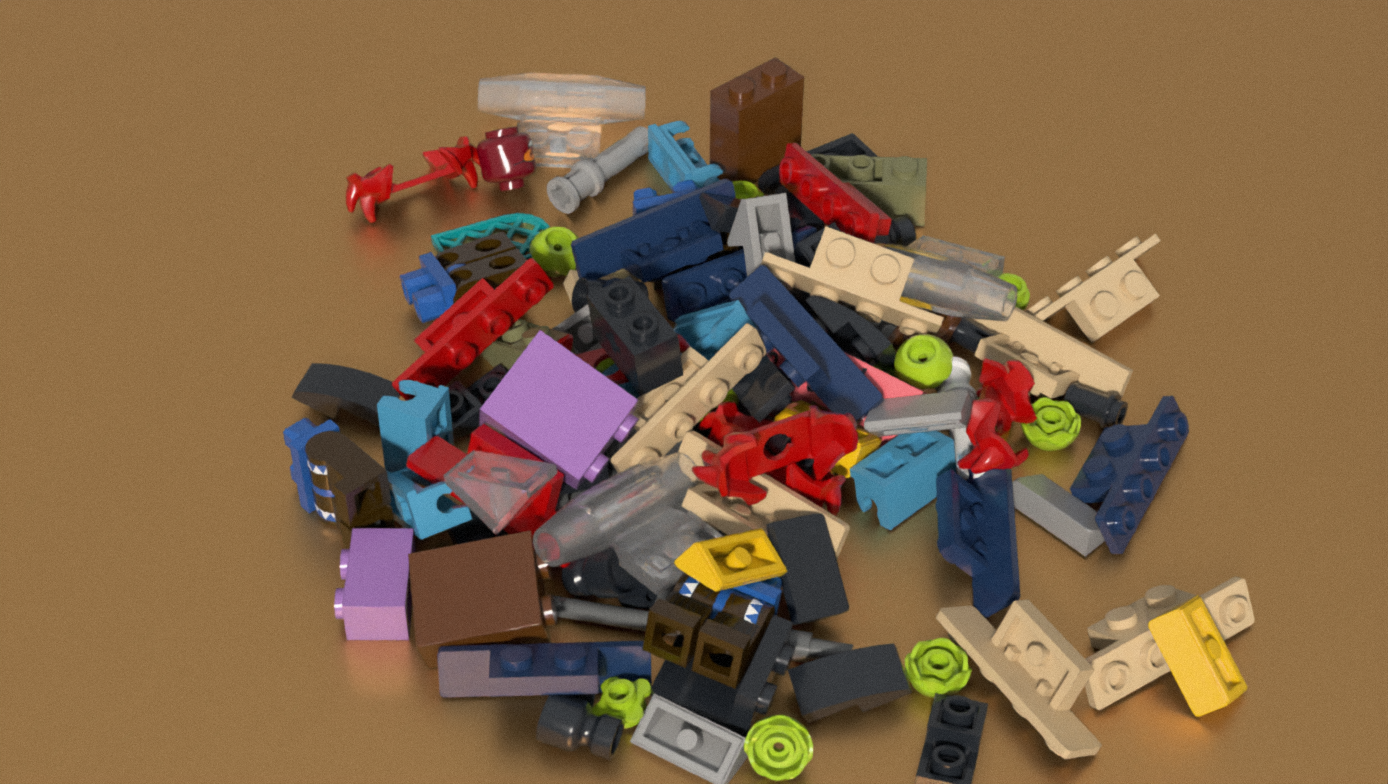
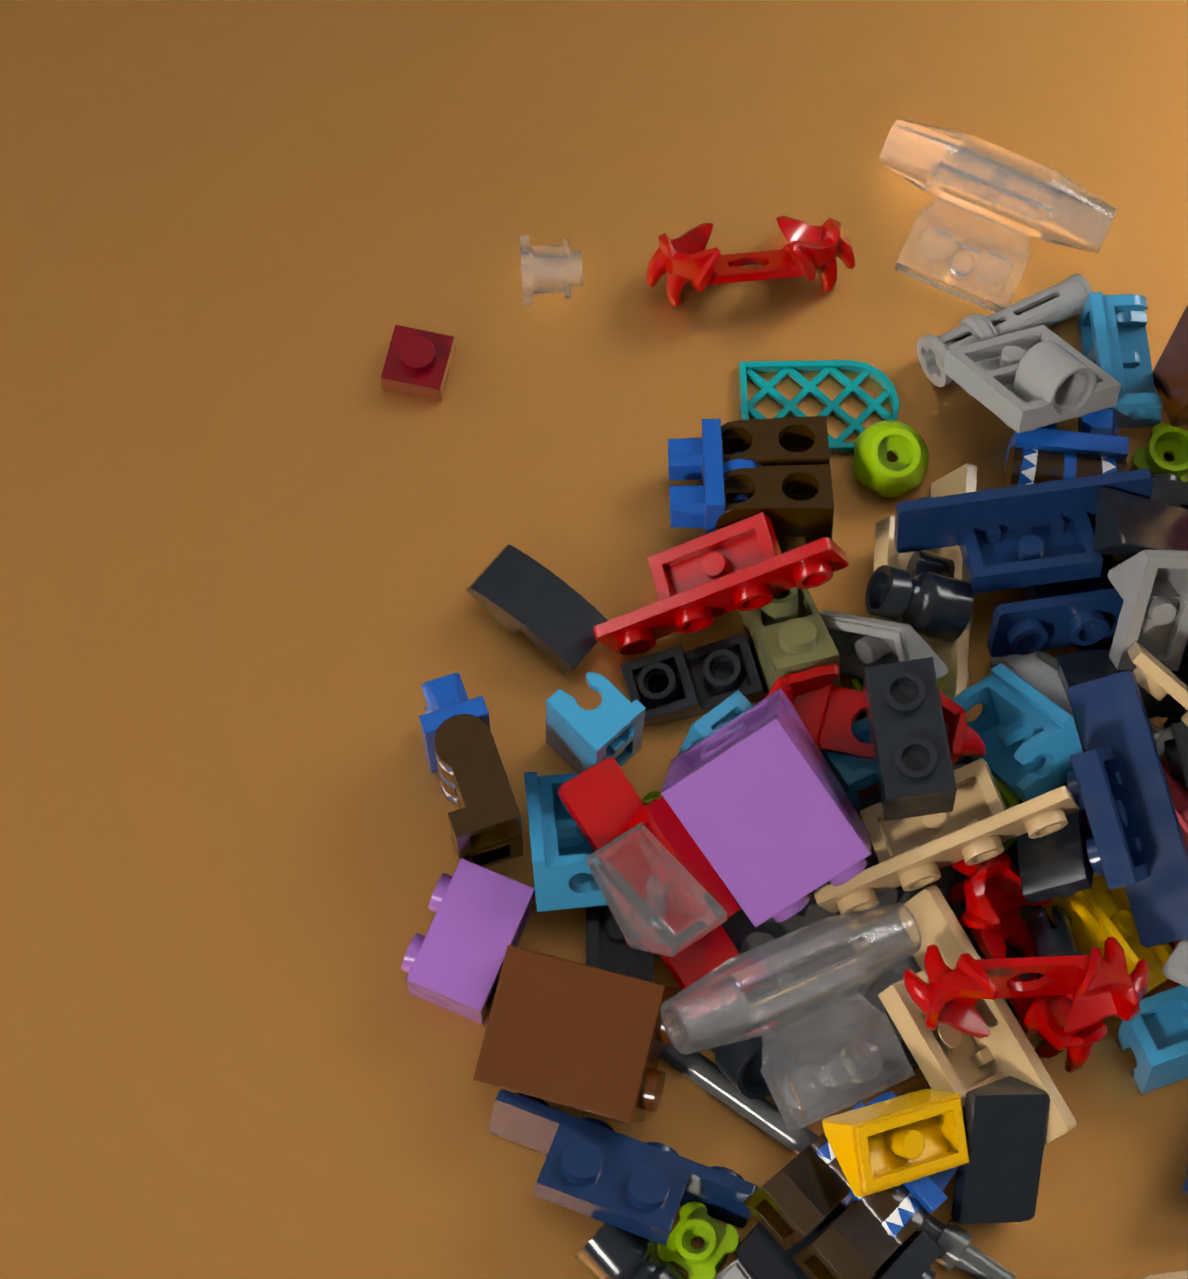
camera: 20 degrees right, 25 degrees up
dark red head [477,126,536,191] -> none
none -> dark red plate [381,325,455,401]
none -> clear brick [520,234,583,306]
none -> light grey plate [943,325,1121,434]

